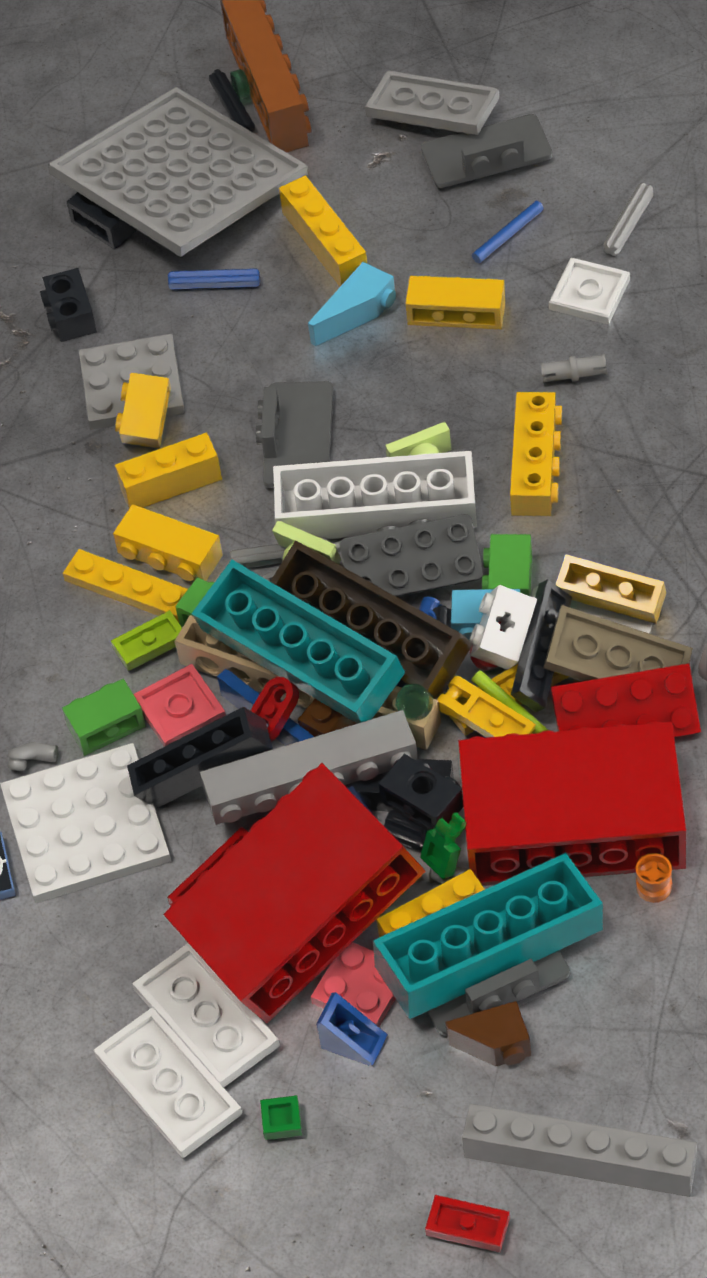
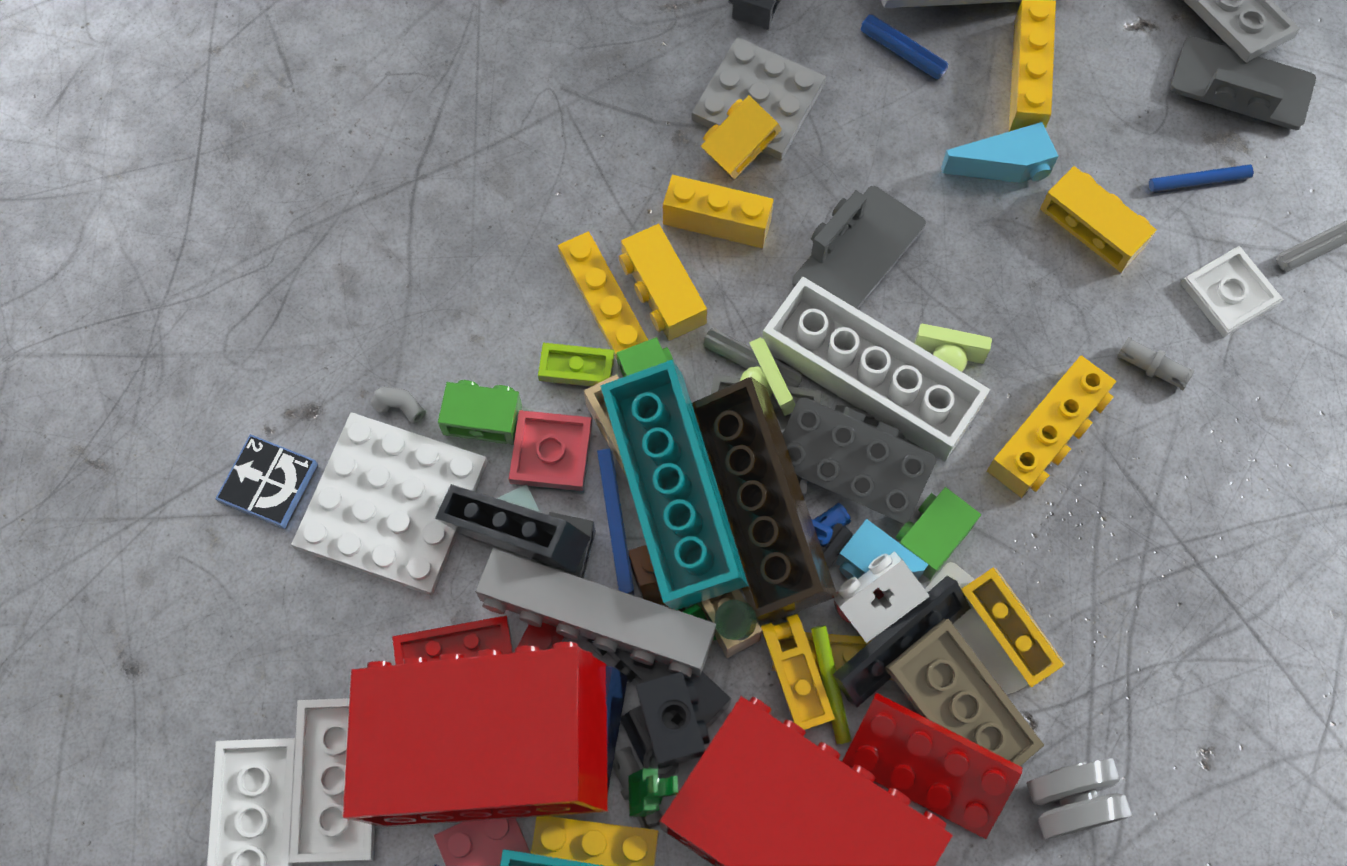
camera: 30 degrees right, 15 degrees up
red plate [250,677,299,742] -> none

